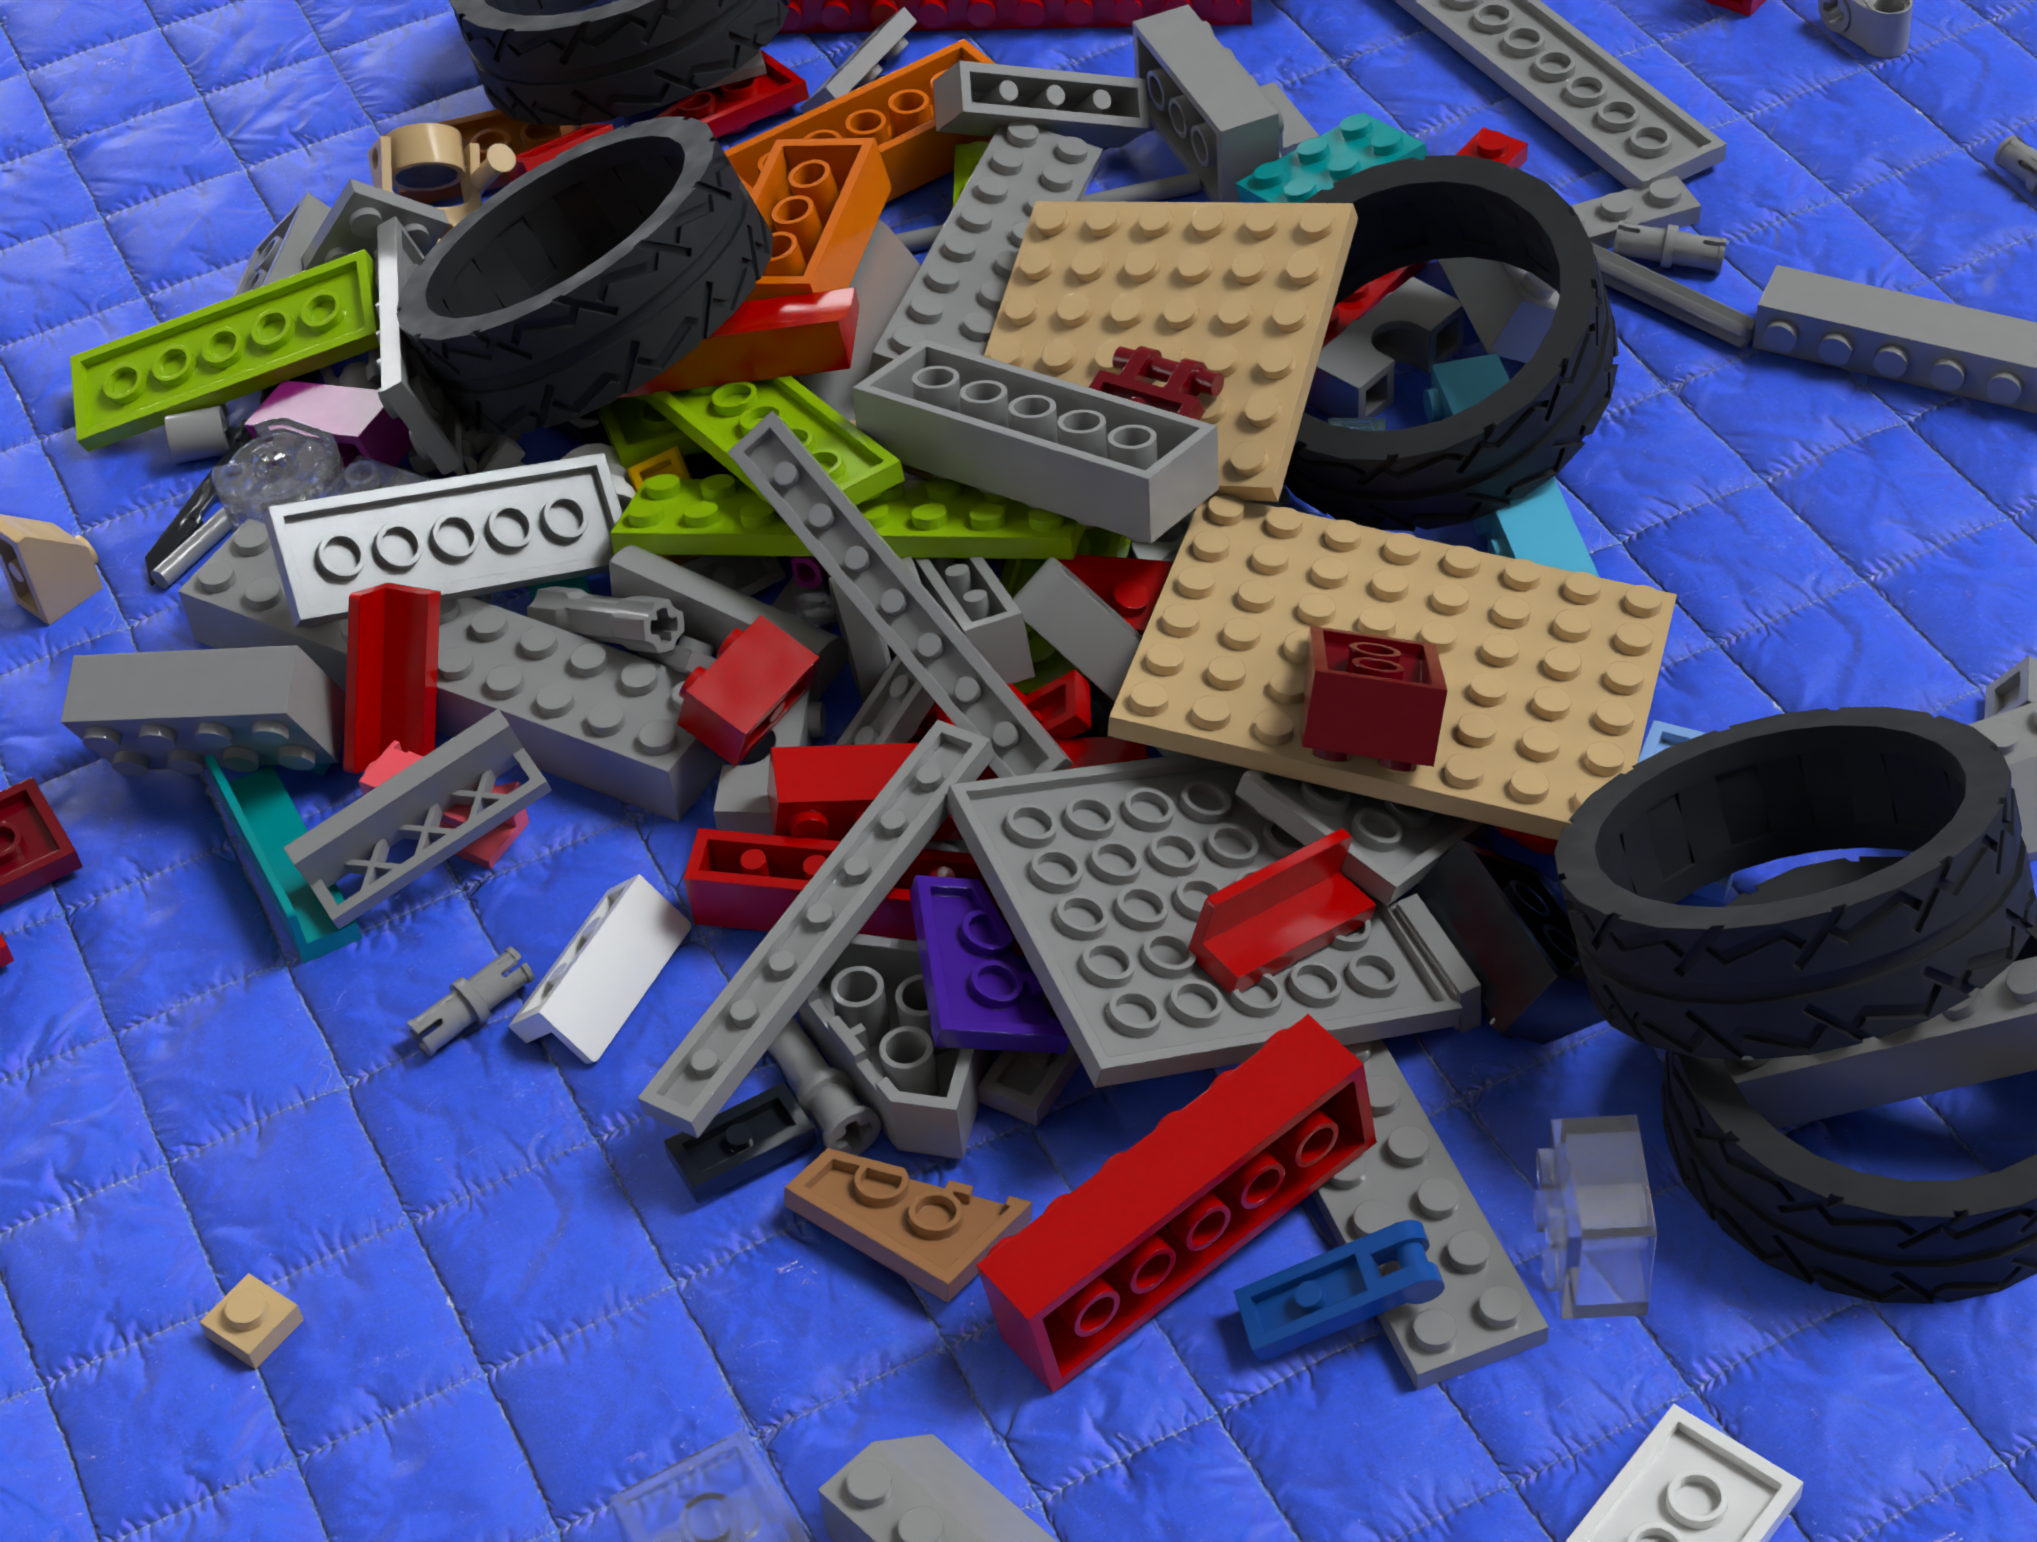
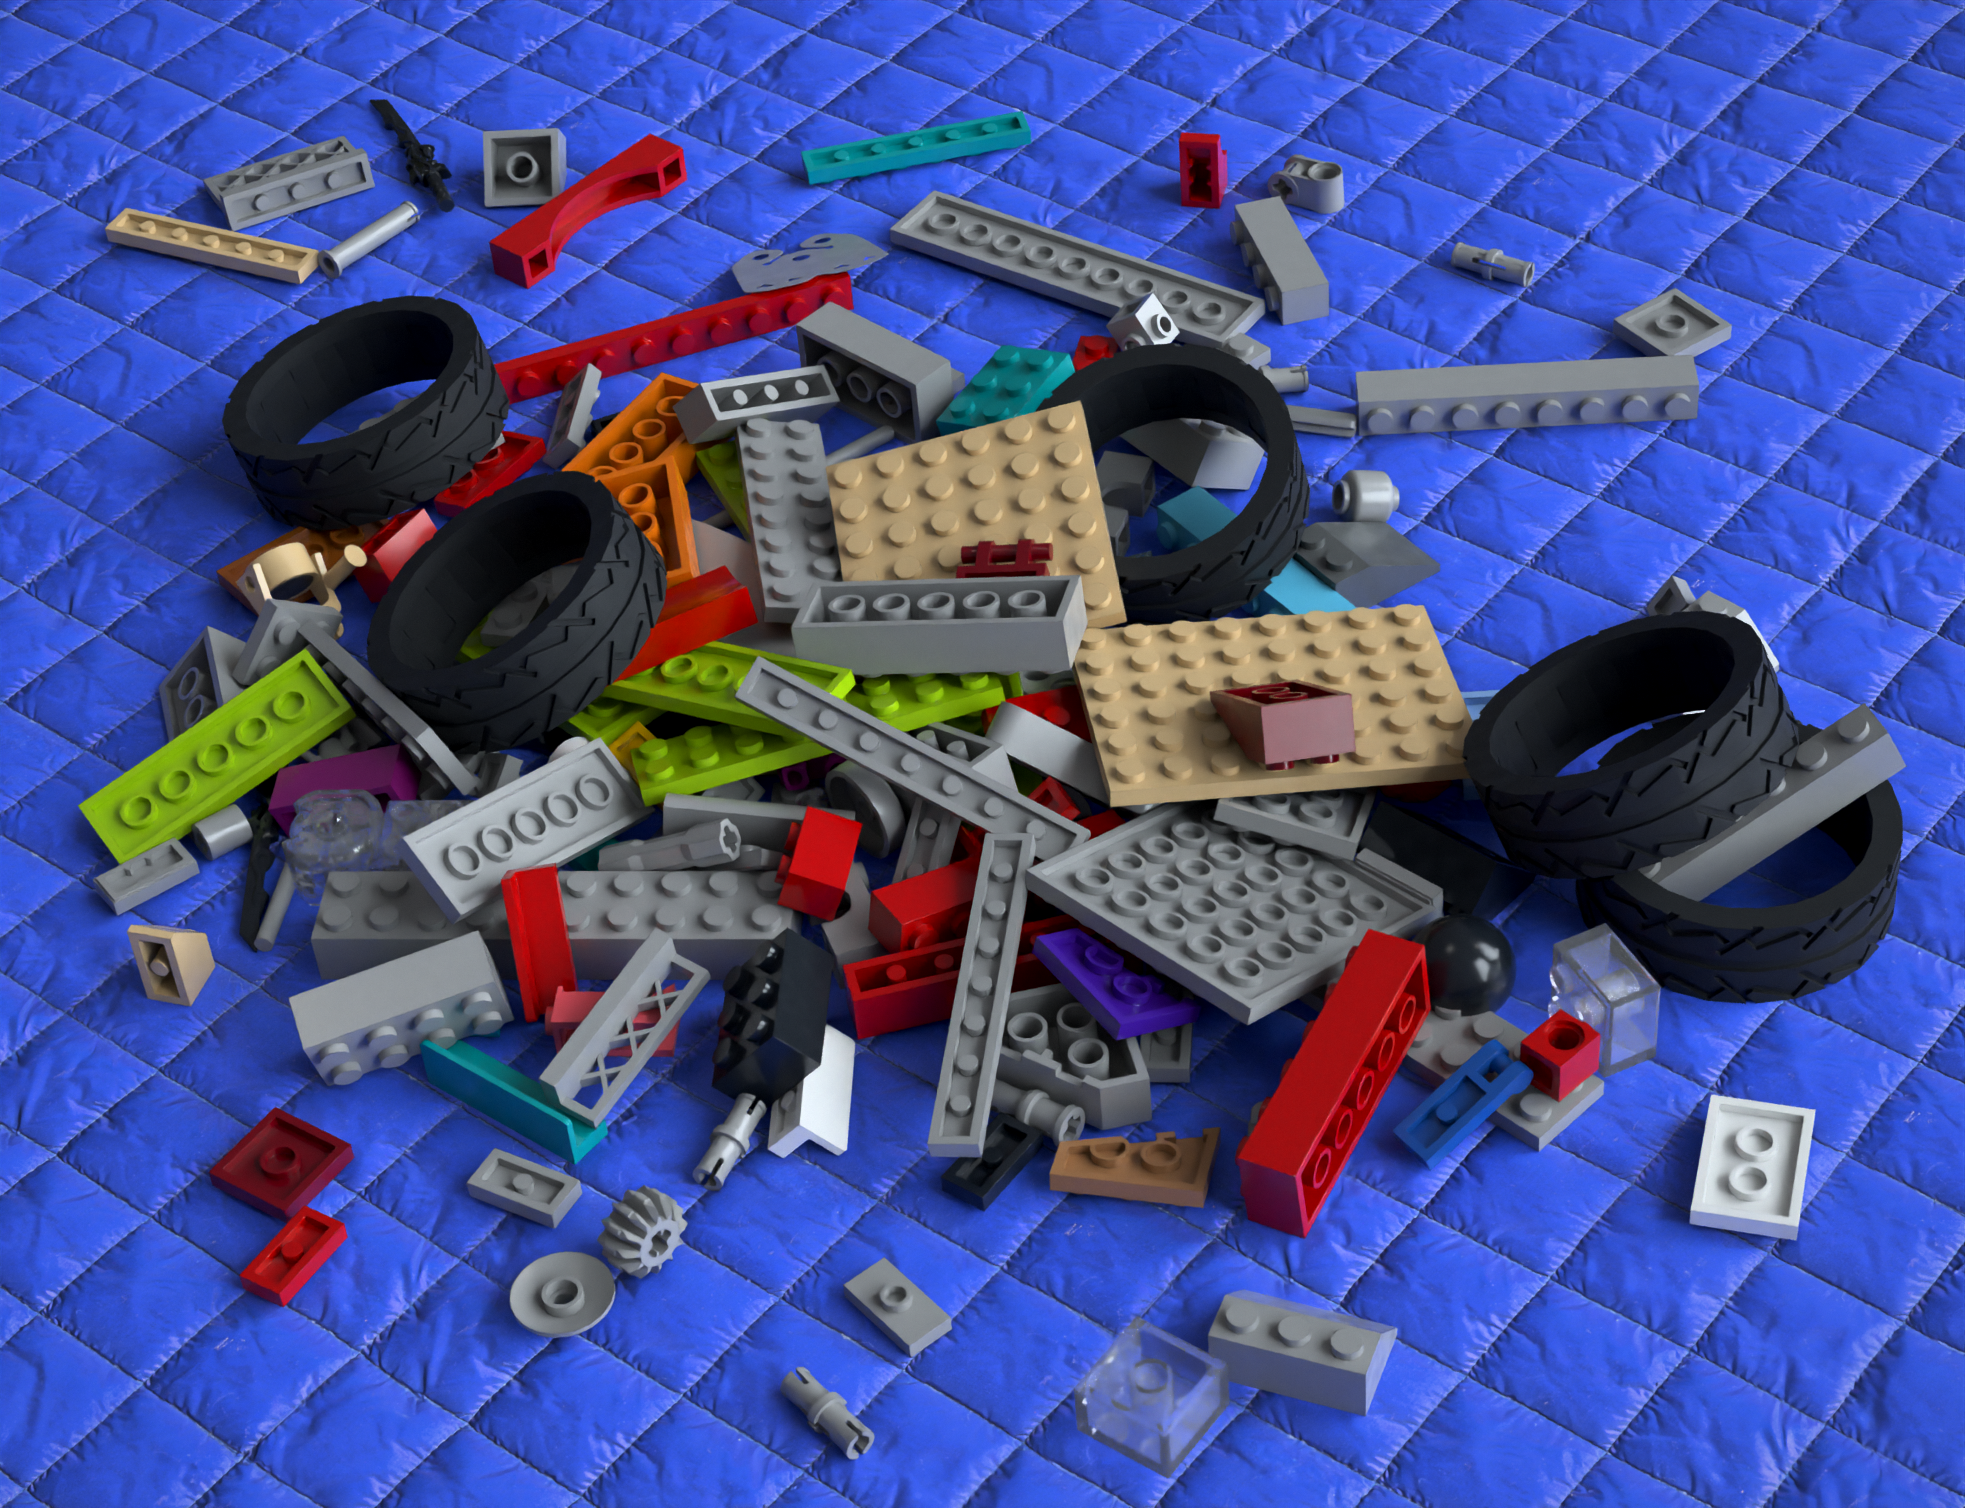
camera: 25 degrees left, 5 degrees down
tan plate [200,1273,304,1370] -> none
red panel [1186,828,1376,995] -> none
none -> light grey plate [92,837,200,916]
none -> light grey plate [466,1148,582,1229]
none -> light grey dish [510,1252,615,1338]
none -> light grey gear [597,1185,688,1279]
none -> black brick [712,927,834,1110]
none -> light grey pin [780,1367,875,1460]
none -> light grey plate [843,1257,952,1358]
none -> light grey brick [1106,293,1179,351]
none -> light grey brick [1230,196,1329,325]
none -> dark grey slope [1292,522,1440,608]
none -> light grey head [1332,470,1399,522]
none -> black piece [1412,914,1516,1016]
none -> red brick [1520,1009,1600,1102]

